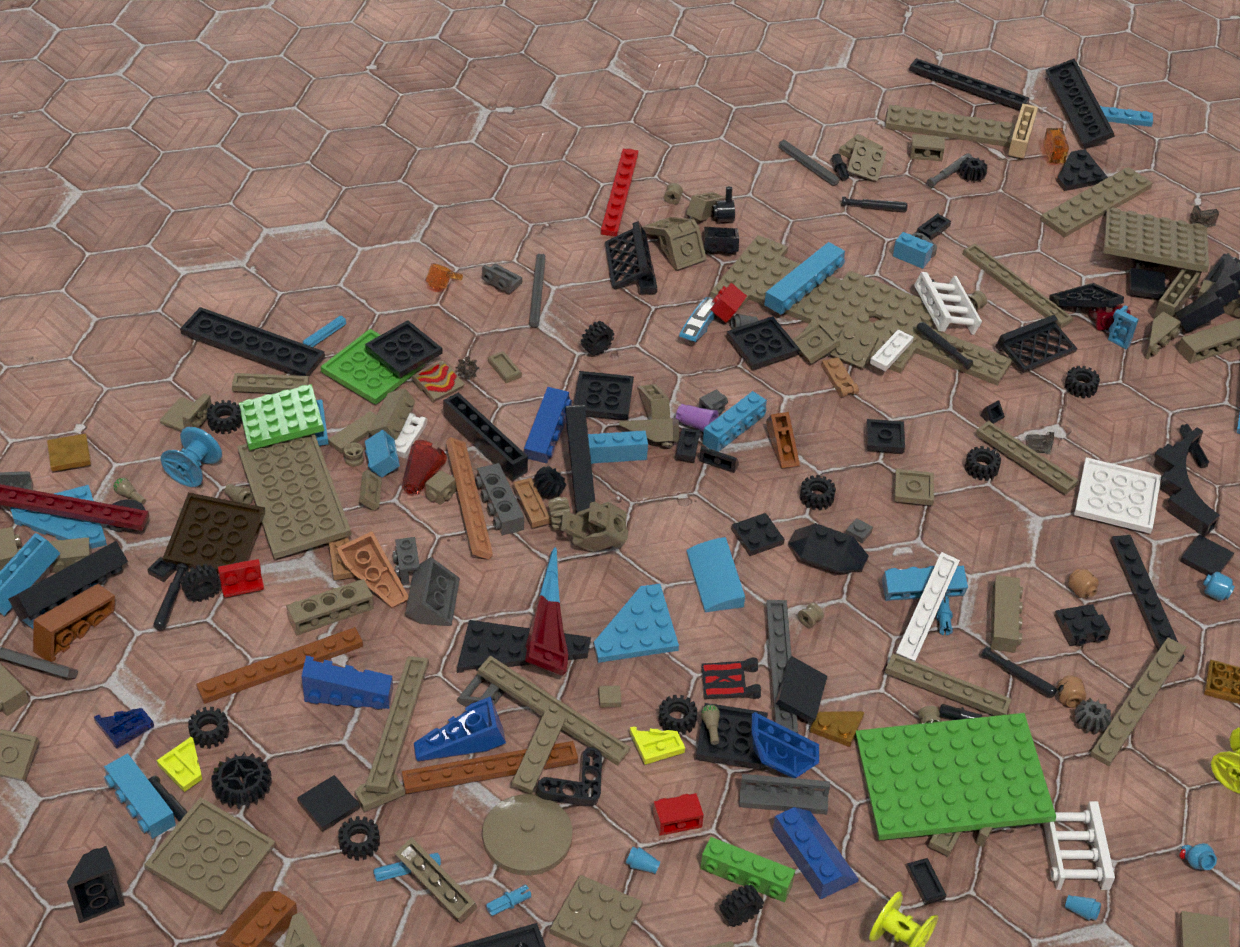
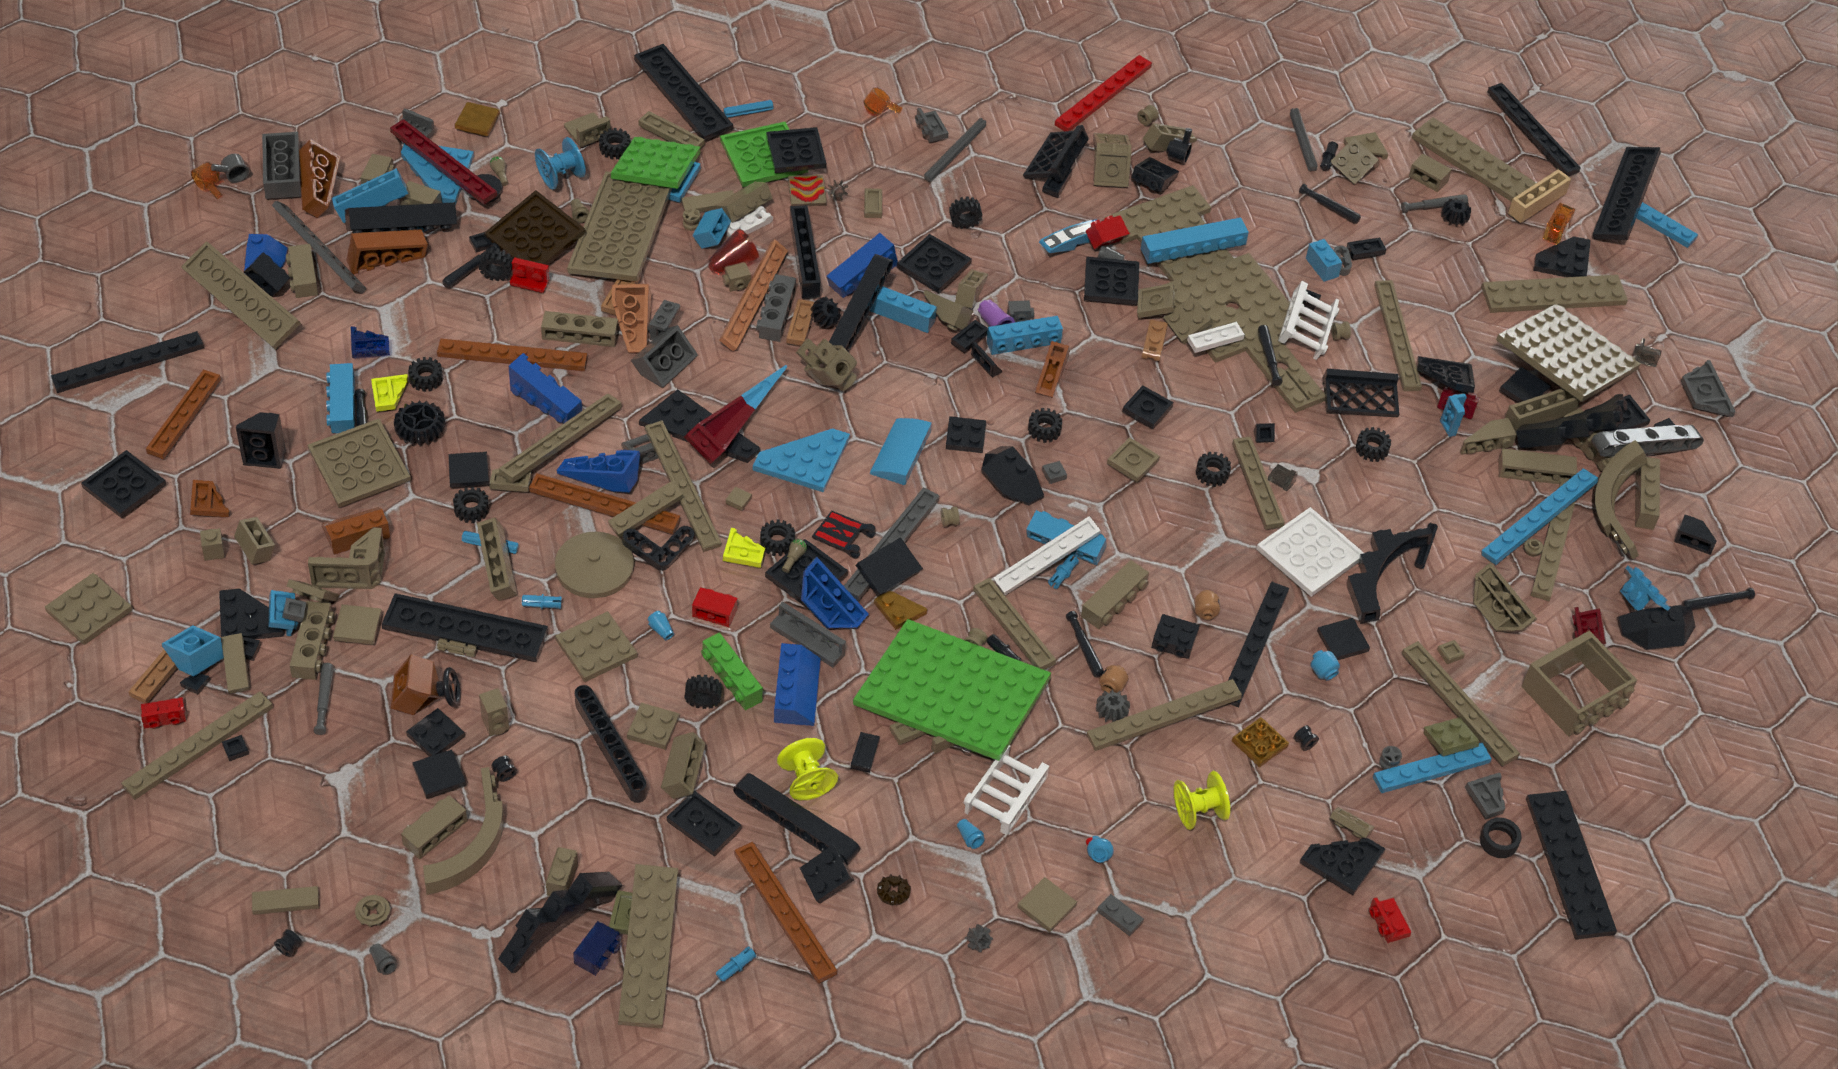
camera: 30 degrees right, 5 degrees up
dark tan plate [359,469,382,511] -> none
dark tan gear [548,497,571,531] -> none

